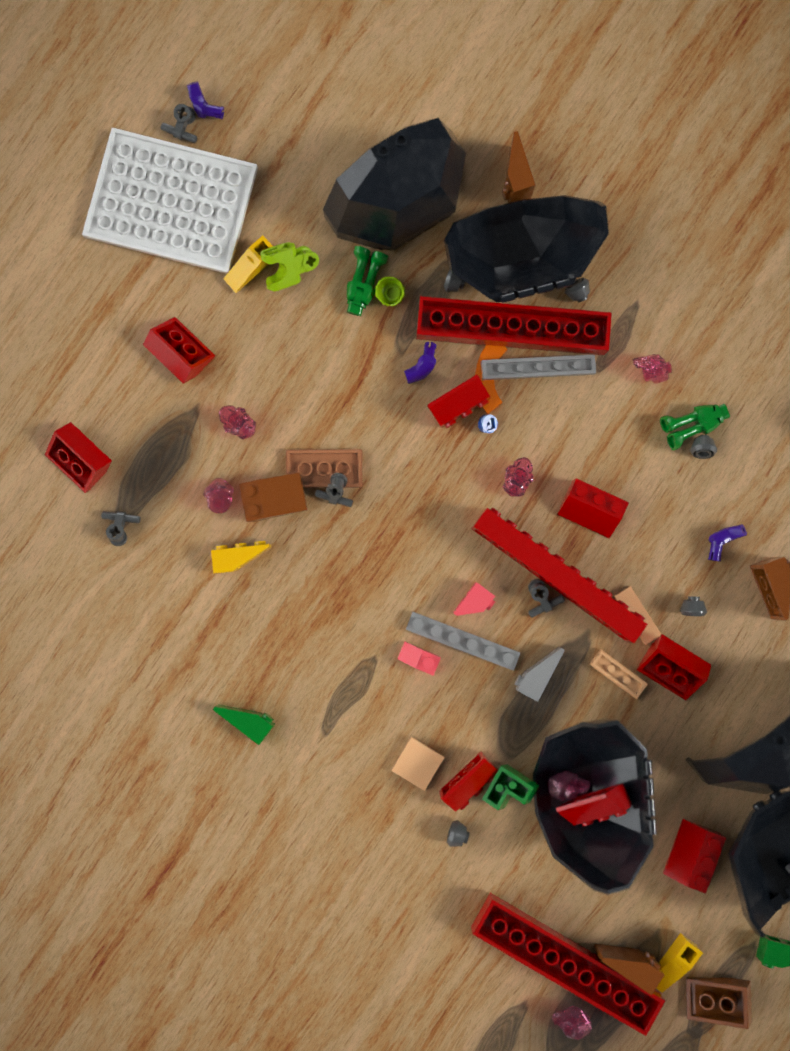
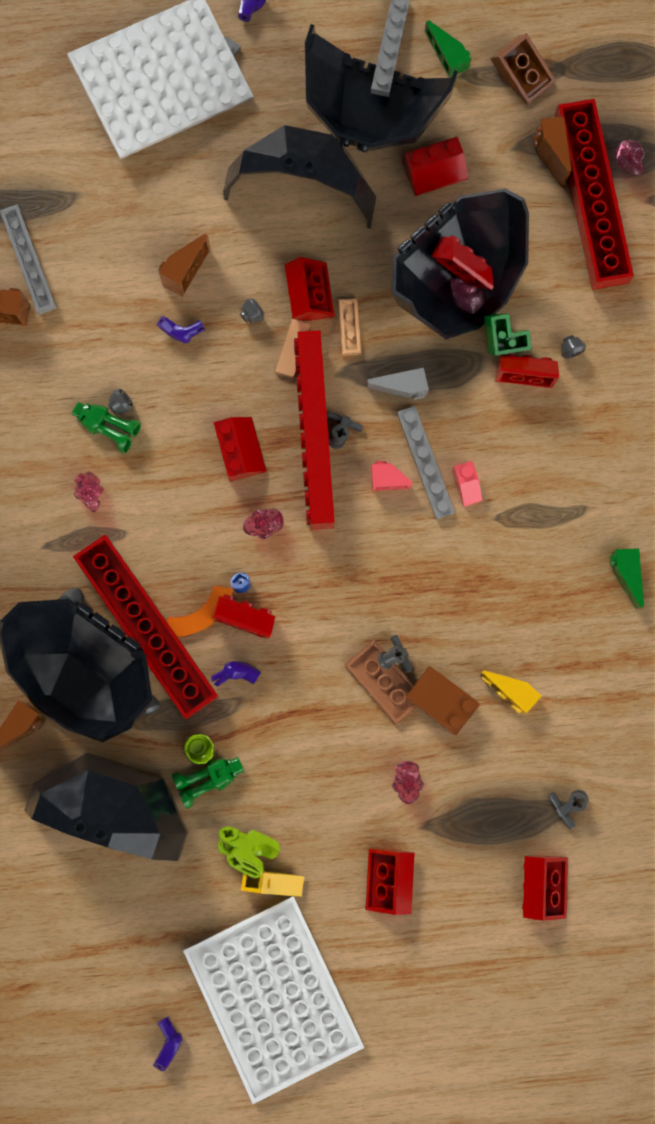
camera: 135 degrees left, 5 degrees down
dark grey piece [161,104,198,143] -> none
clear pink head [203,478,234,514] -> none
light nougat tile [392,736,445,791] -> none
light grey plate [481,354,596,380] -> none
yellow slope [656,933,703,993] -> none

